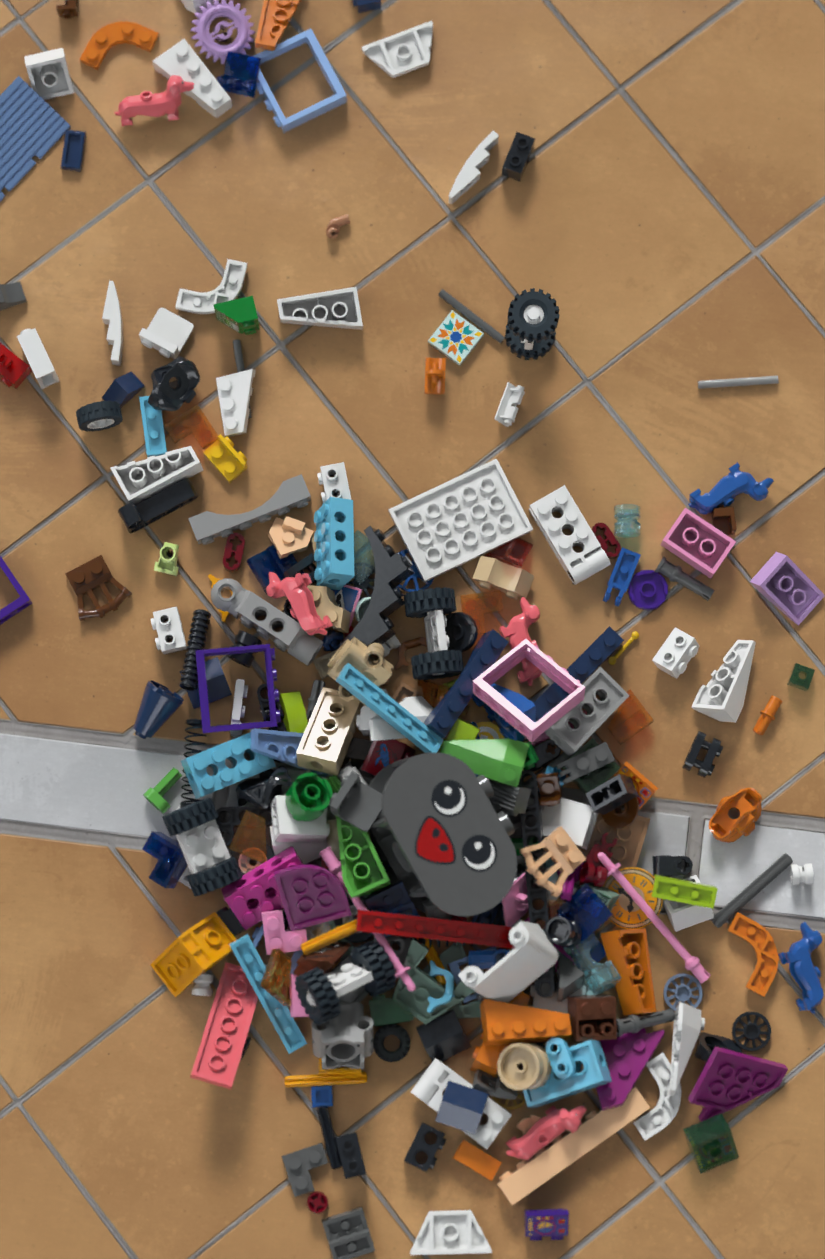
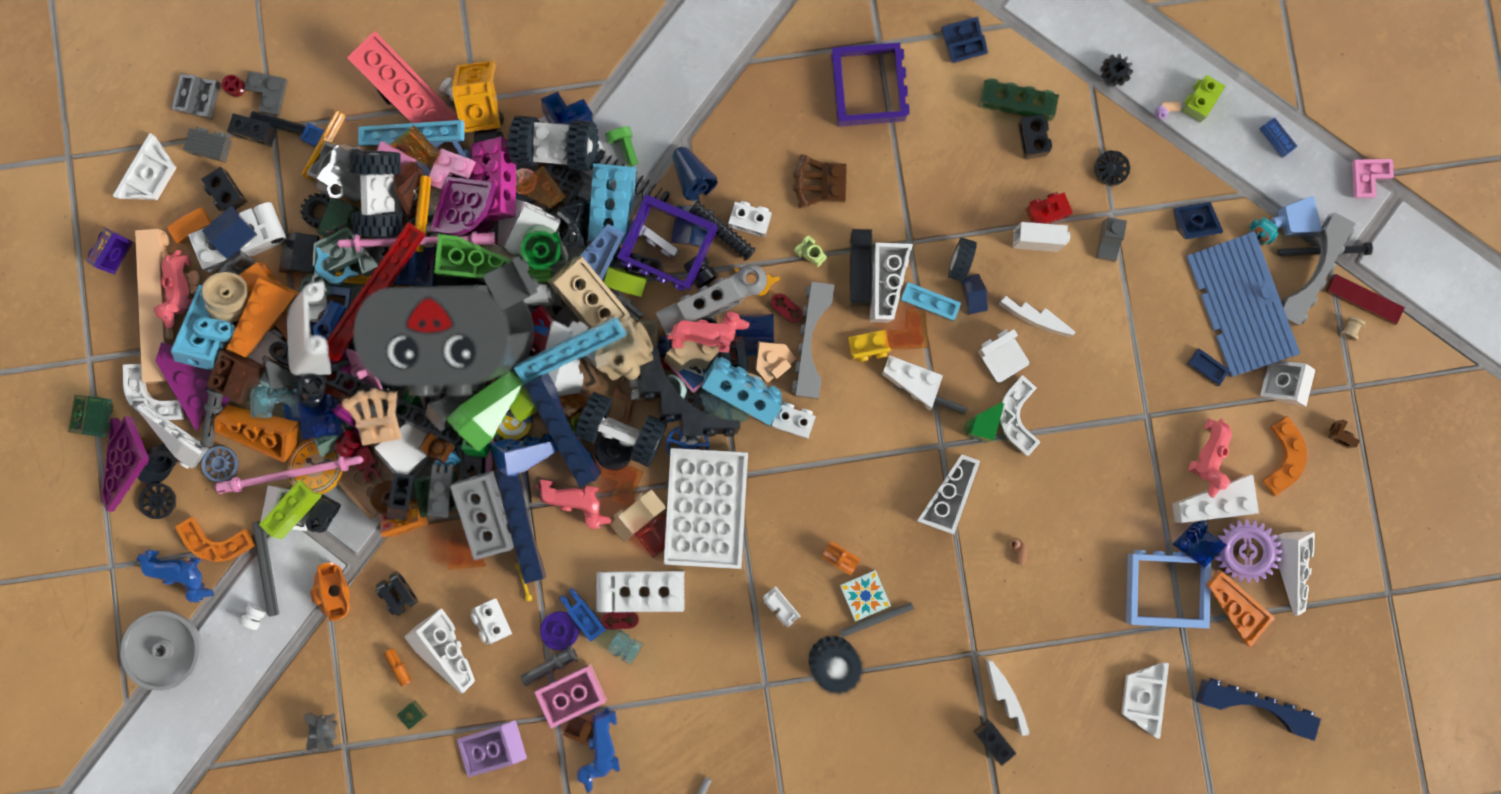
camera: 120 degrees right, 5 degrees up
black piece [148,356,200,411] -> none
bright pink window [473,639,585,742] -> none
none -> dark grey brick [183,127,232,163]

